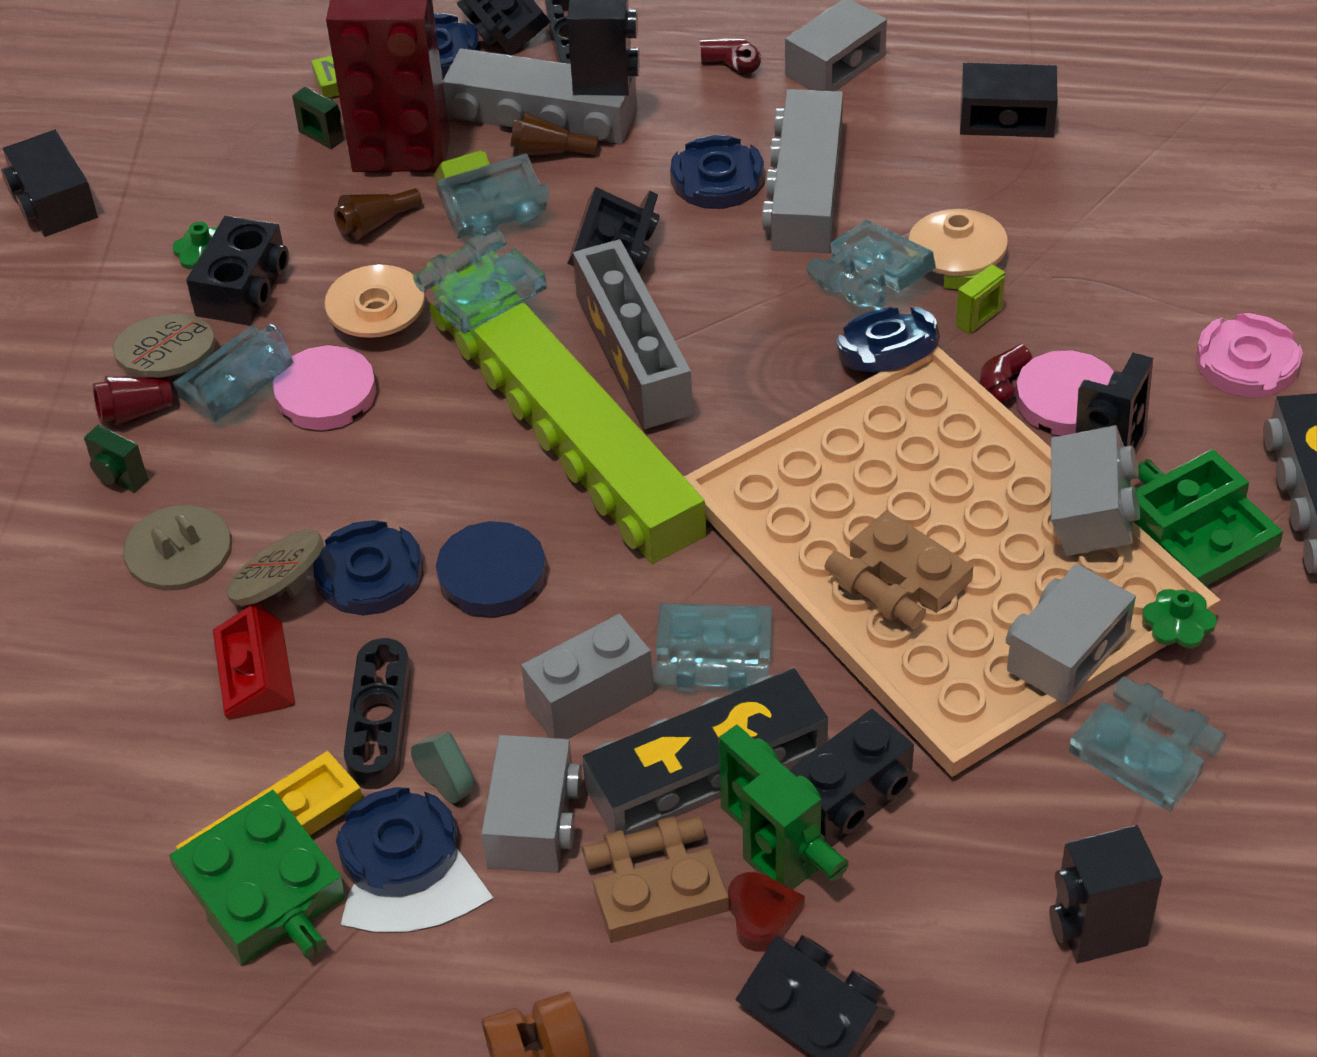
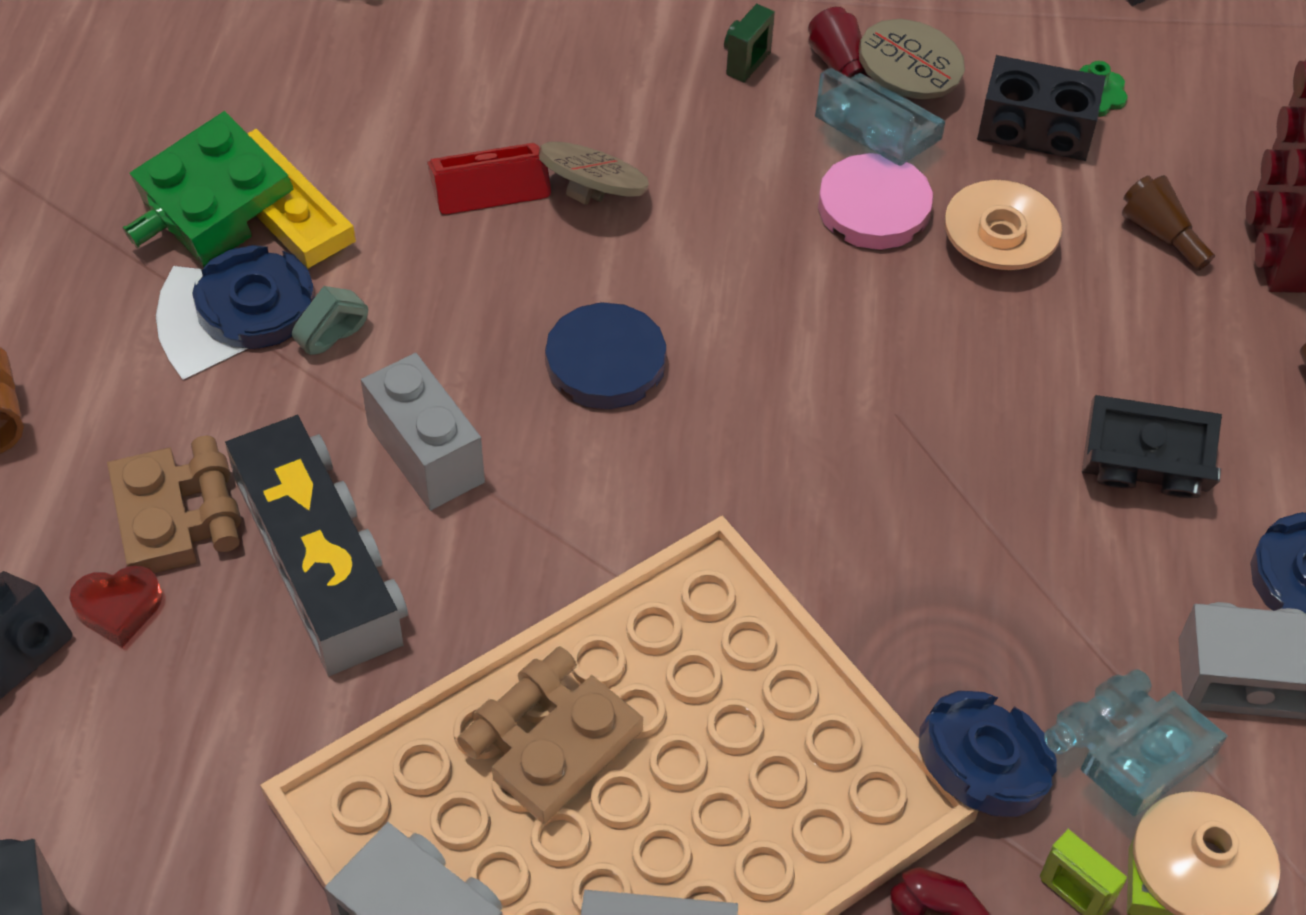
camera: 85 degrees right, 5 degrees up
dark tan piece [123,504,231,591] -> none
dark blue tile [313,520,424,616] -> none
black beam [344,638,411,789] -> none
clear light blue plate [413,230,547,334] -> none
lime brick [430,257,706,564] -> none
lime tile [434,150,491,190] -> none
clear light blue bracket [436,153,550,239] -> none
light grey brick [481,735,582,873] -> none
light grey brick [573,239,693,429] -> none
clear light blue plate [653,603,772,693] -> none
green plate [719,724,849,896] -> none
black brick [789,709,914,847] -> none

